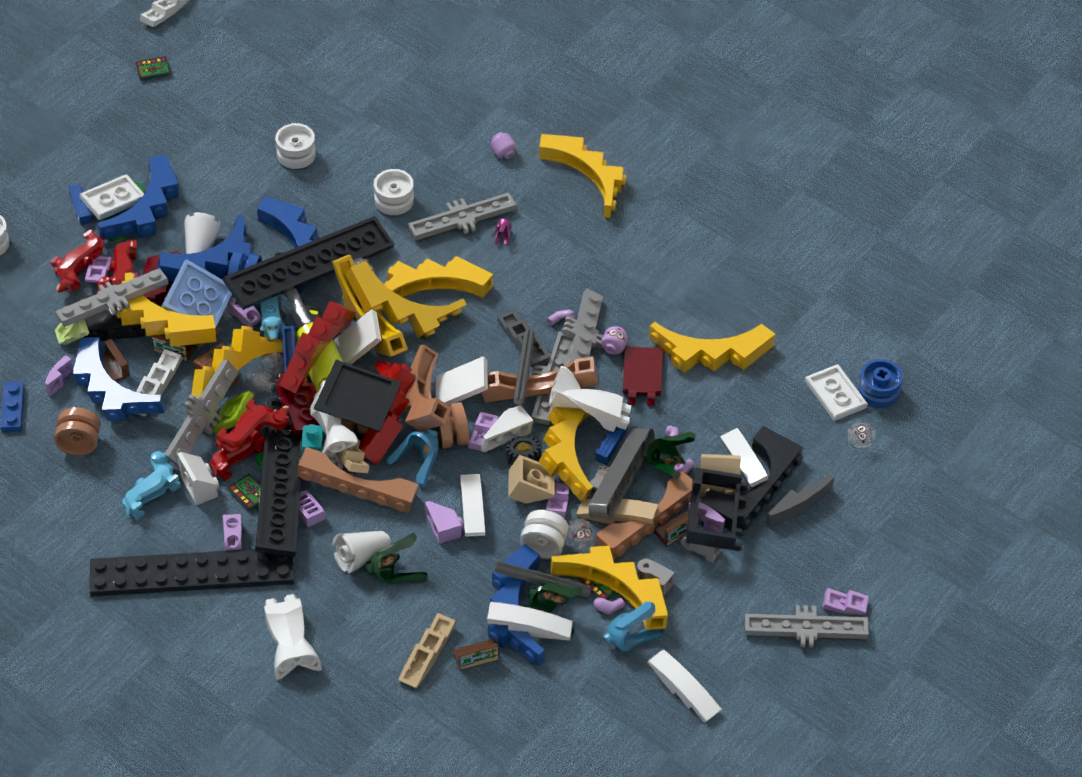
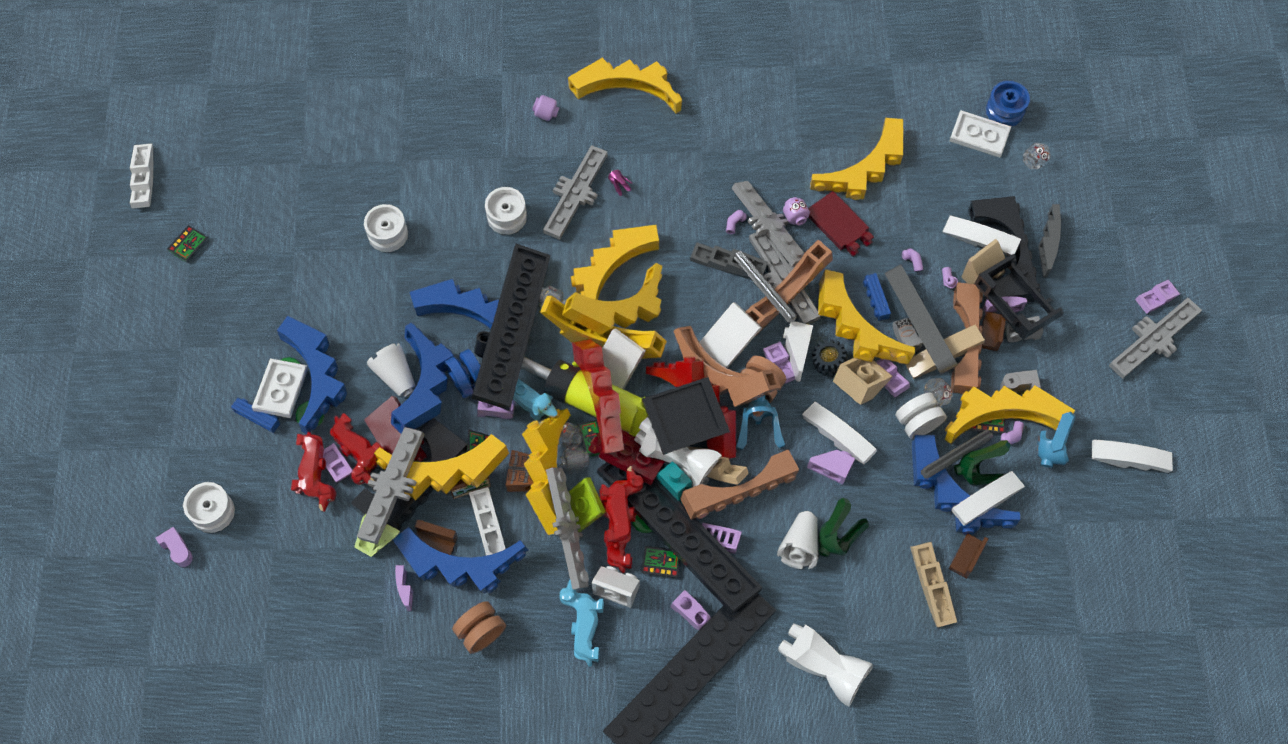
camera: 40 degrees left, 15 degrees up
blue plate [1,382,24,432] -> none
light blue plate [161,259,232,328] -> none
blue piece [282,326,297,373] -> none
white hips [549,366,631,432] -> none
dark green piece [646,432,696,479] -> none

